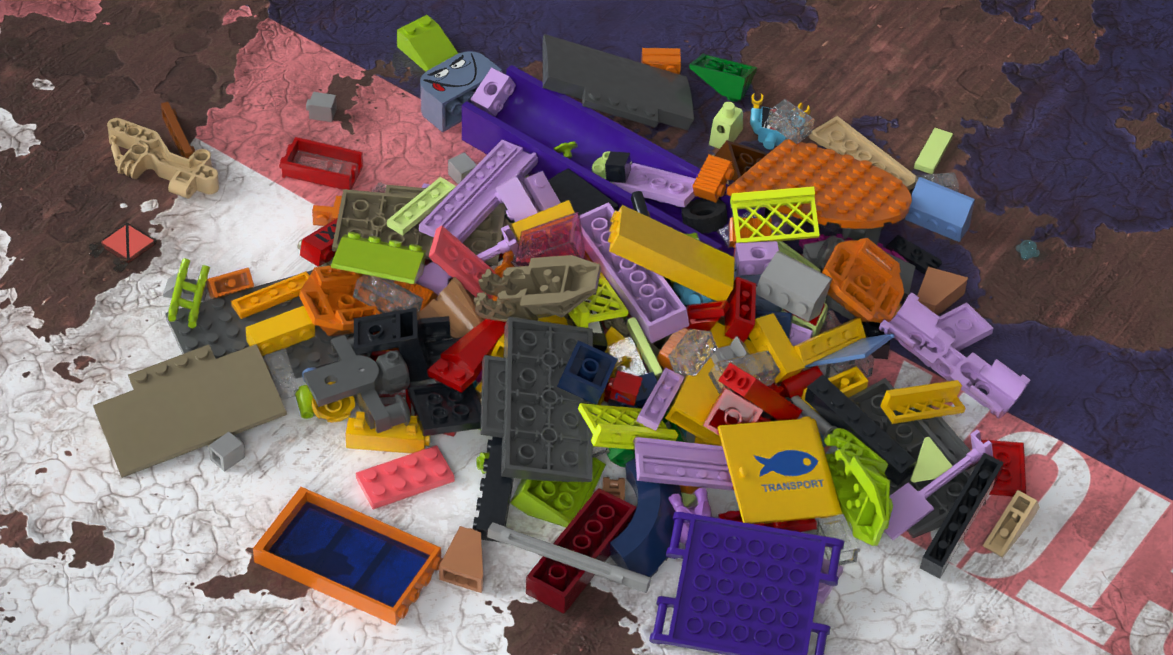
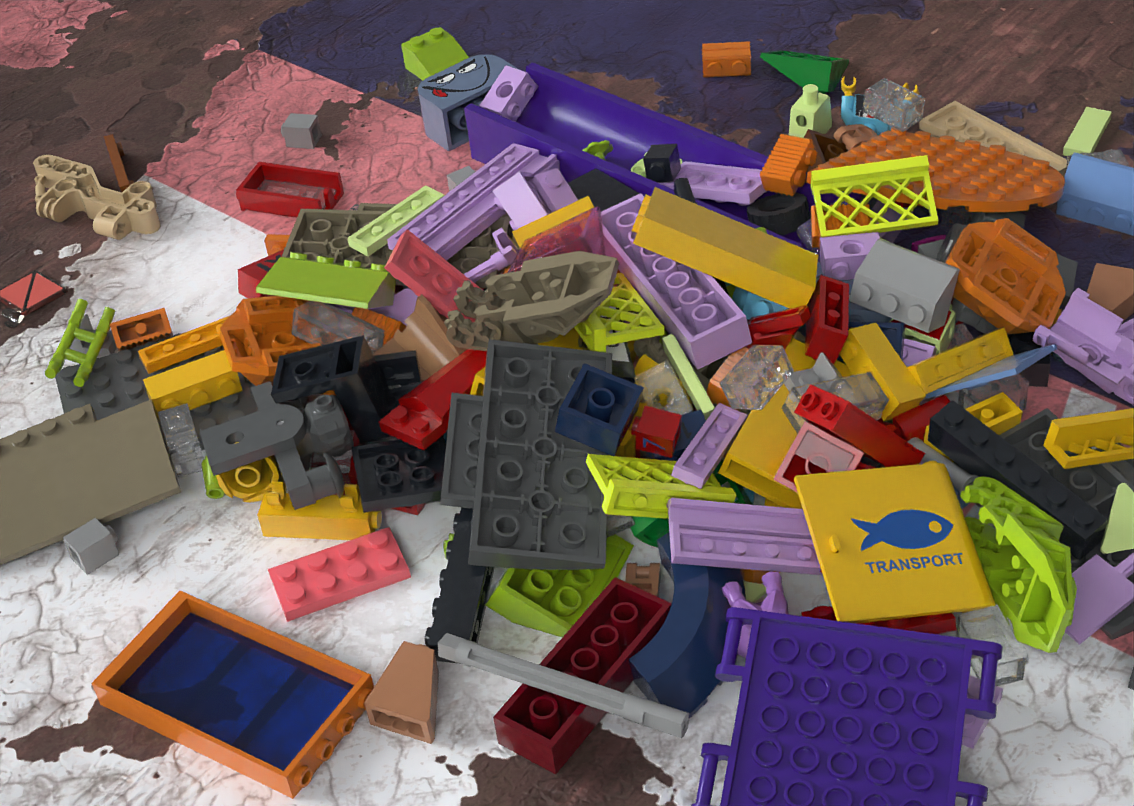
camera: 10 degrees right, 5 degrees down
dark grey slope [543,34,694,130] -> none
black hinge [886,235,942,274] -> none
none -> nougat plate [833,124,878,151]

